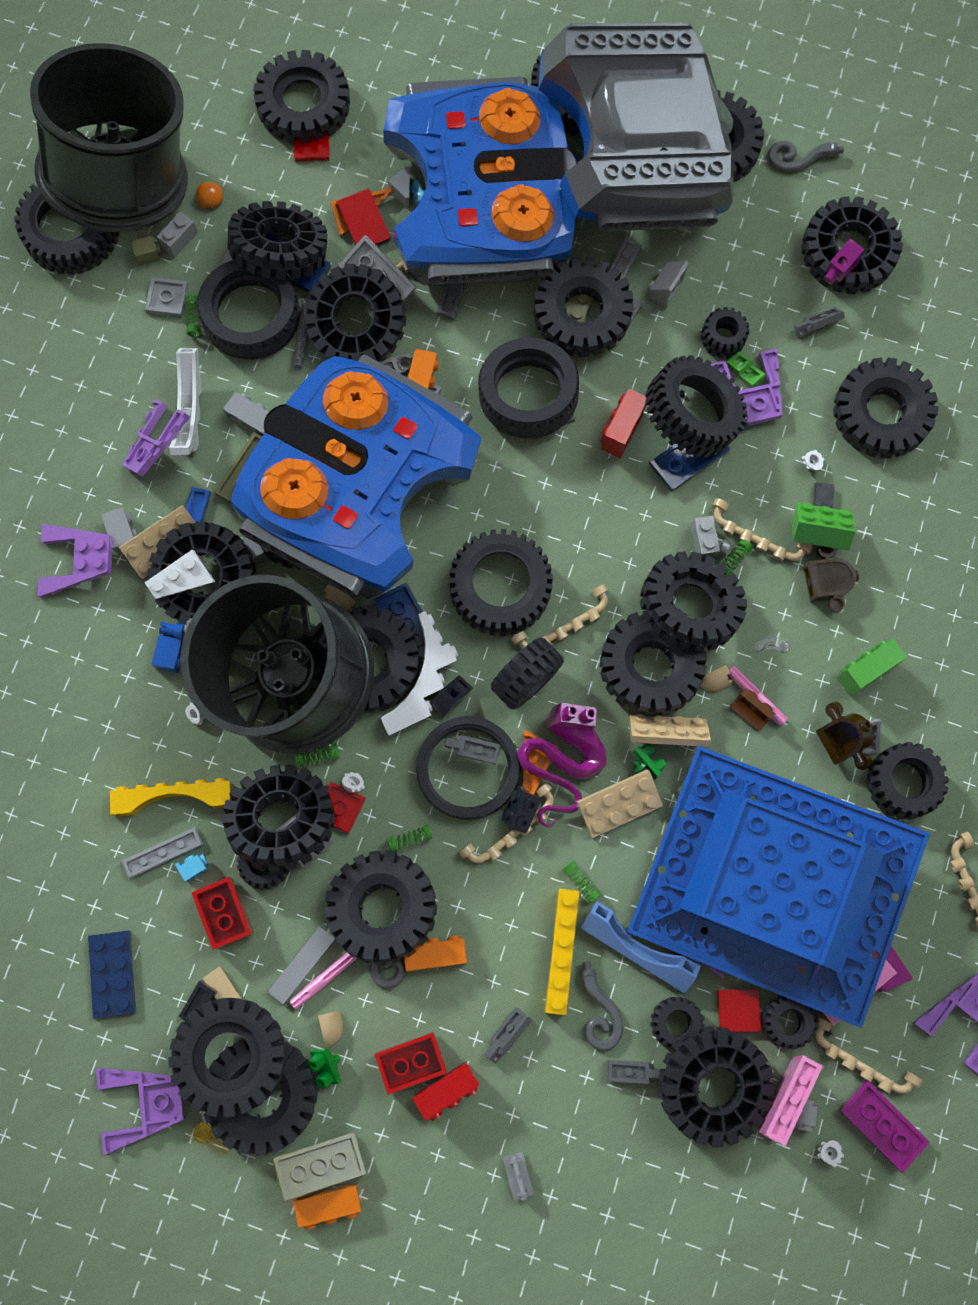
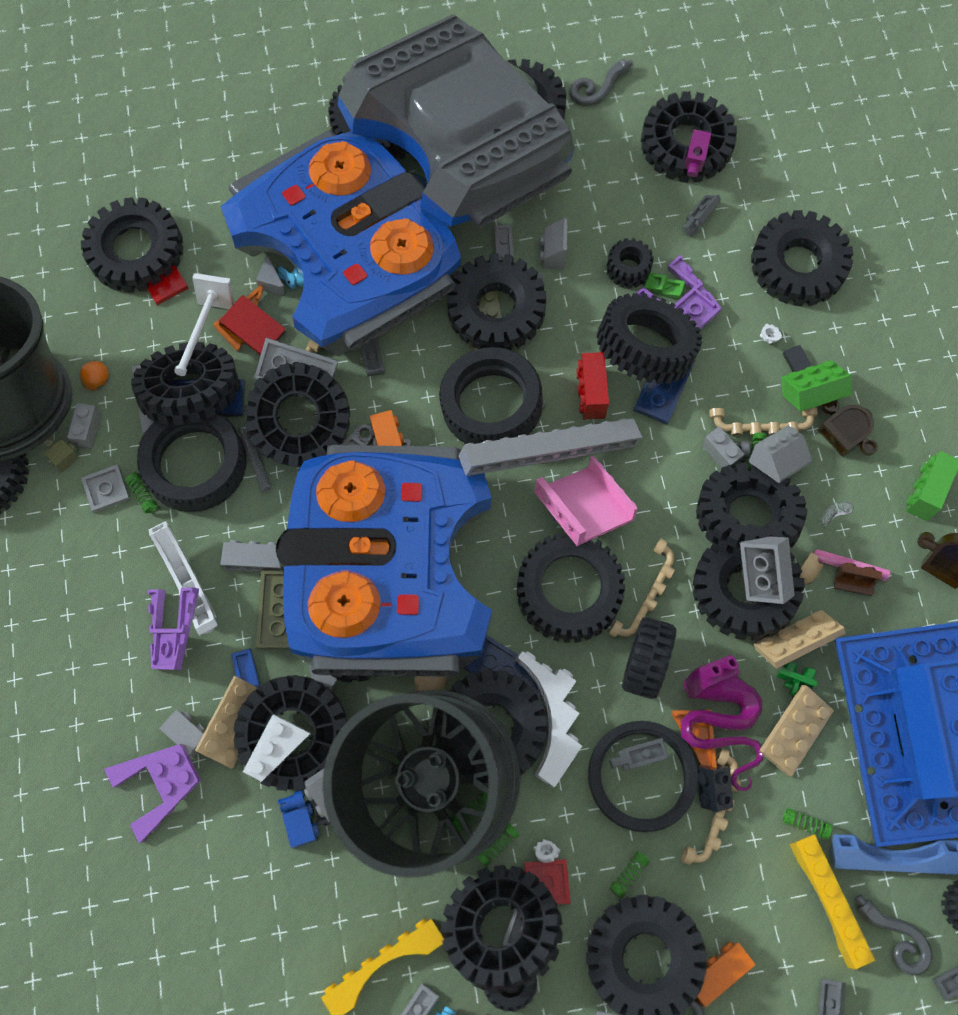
camera: 25 degrees left, 5 degrees down
white animal [185,702,205,725] -> none
black slope [430,675,473,717] -> none
none -> white tile [175,273,234,376]
none -> light grey brick [458,418,642,476]
none -> bright pink panel [534,456,638,546]
none -> light grey slope [740,537,795,604]
none -> light grey slope [749,425,812,483]

